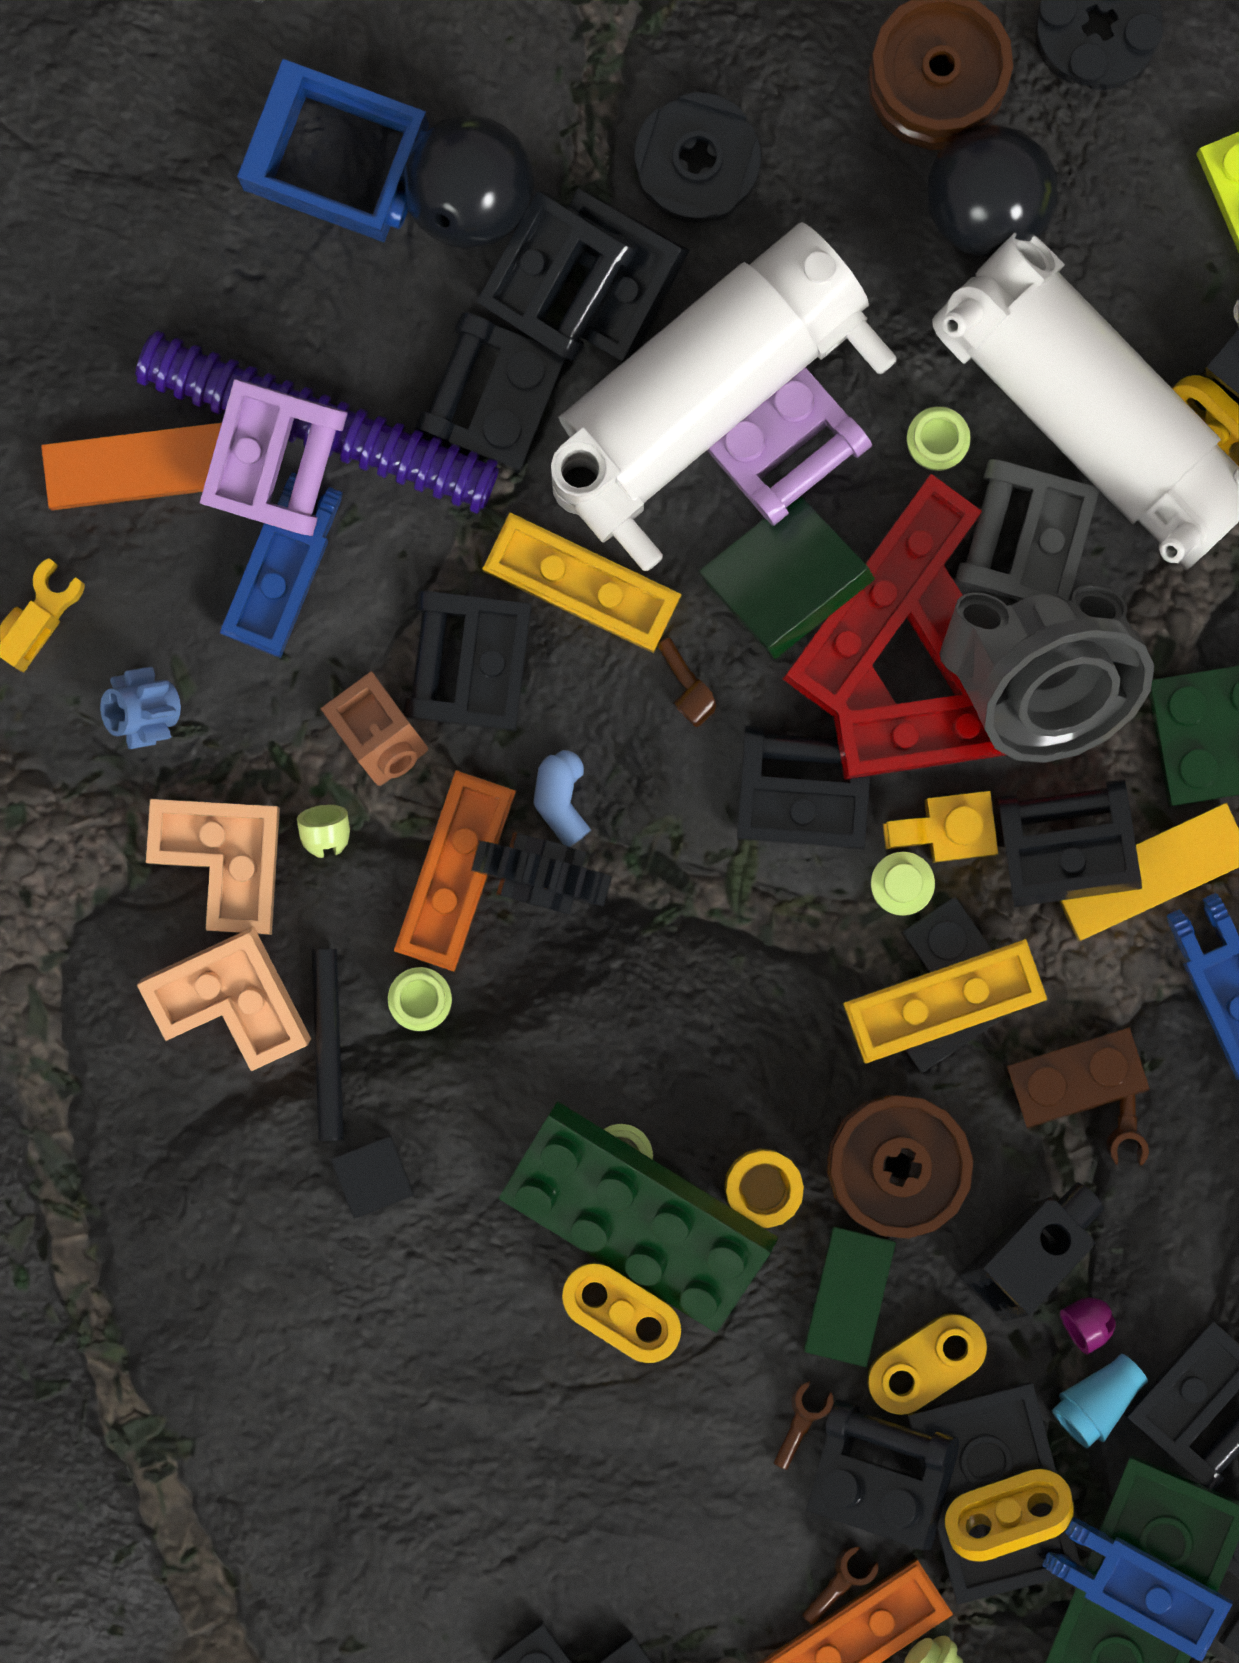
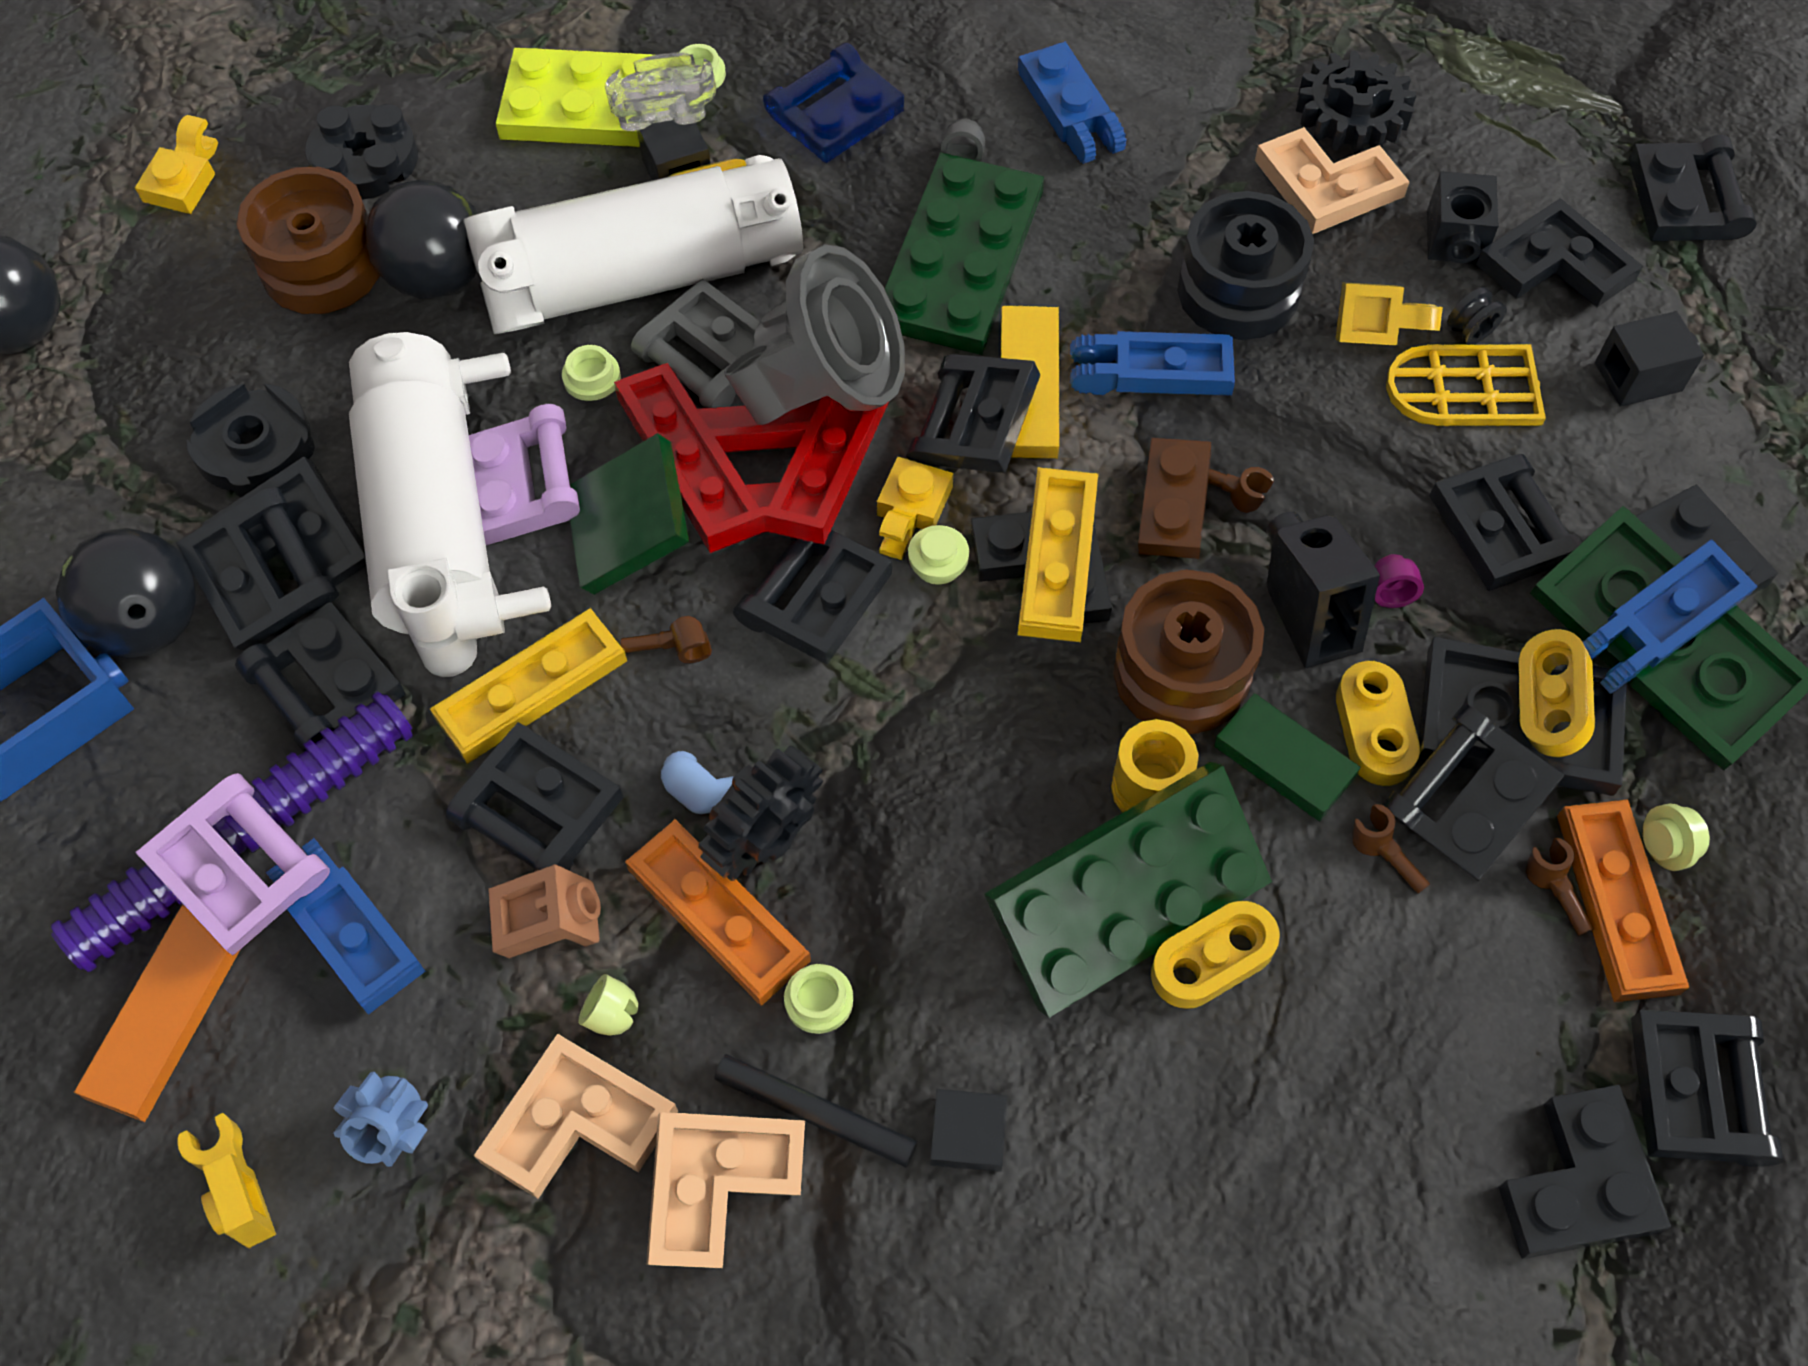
camera: 65 degrees left, 25 degrees down
medium azure cone [1052,1353,1148,1448] -> none

